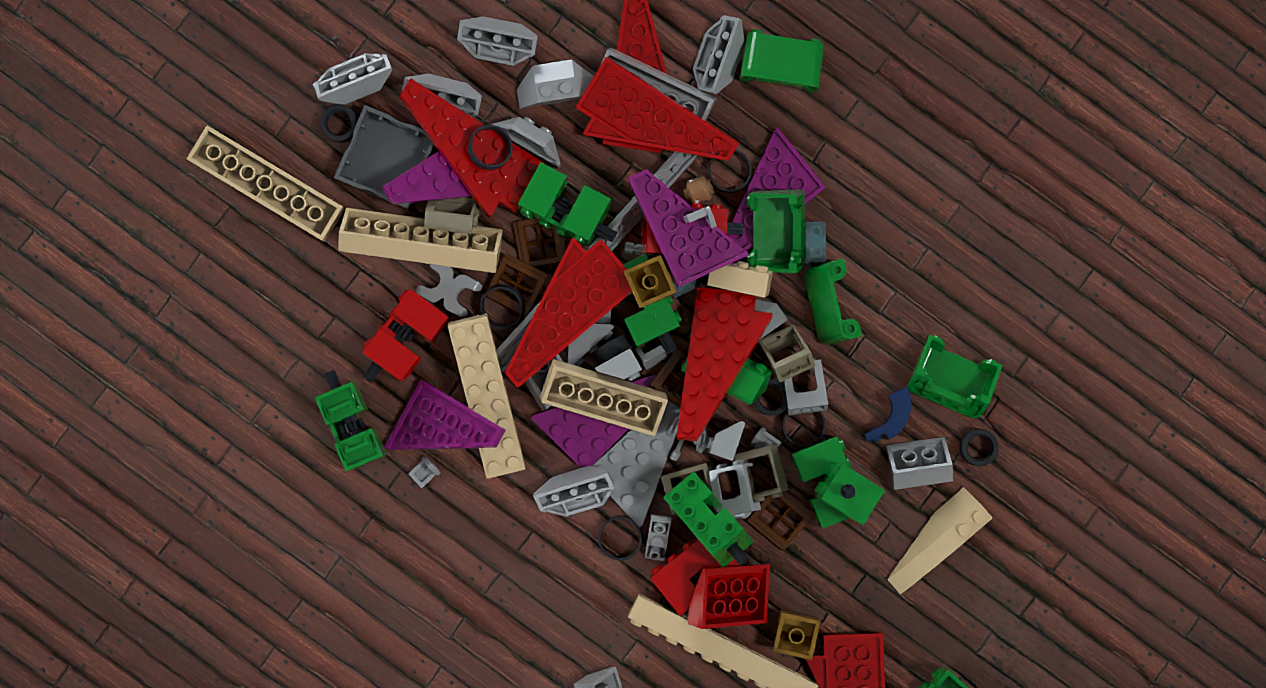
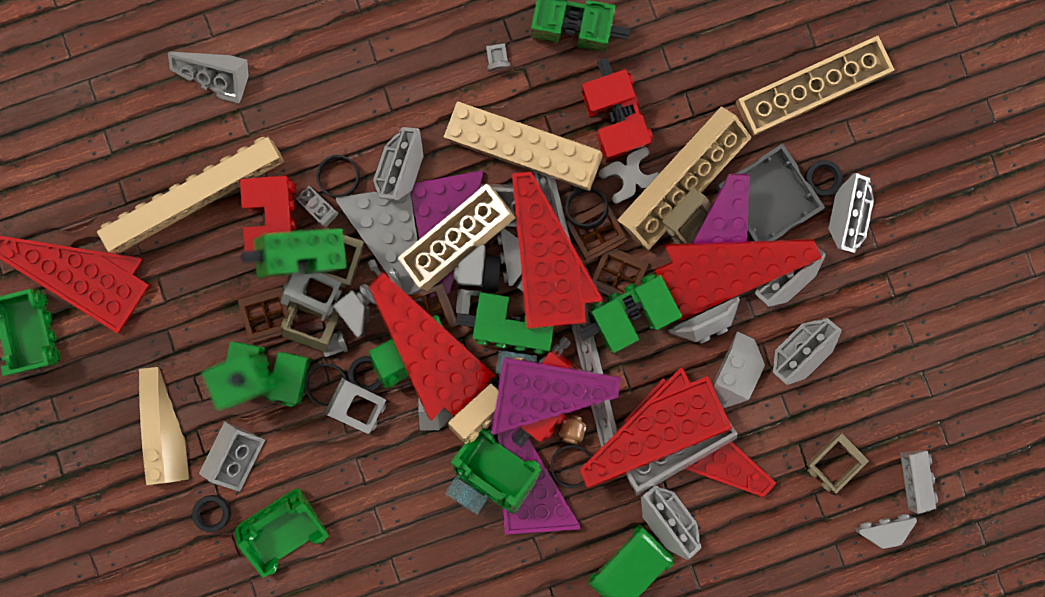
camera: 120 degrees right, 0 degrees up
magenta wing [384,380,506,450] -> none
black tyre [467,125,513,170] -> none
pearl gold slope [624,255,677,308] -> none
light grey tile [683,206,717,229] -> none
red slope [688,564,770,629] -> none
dark tan window [758,324,815,383] -> none
pearl gold slope [773,610,820,660] -> none
green windscreen [804,258,862,345] -> none
dark blue arch [863,387,911,443] -> none

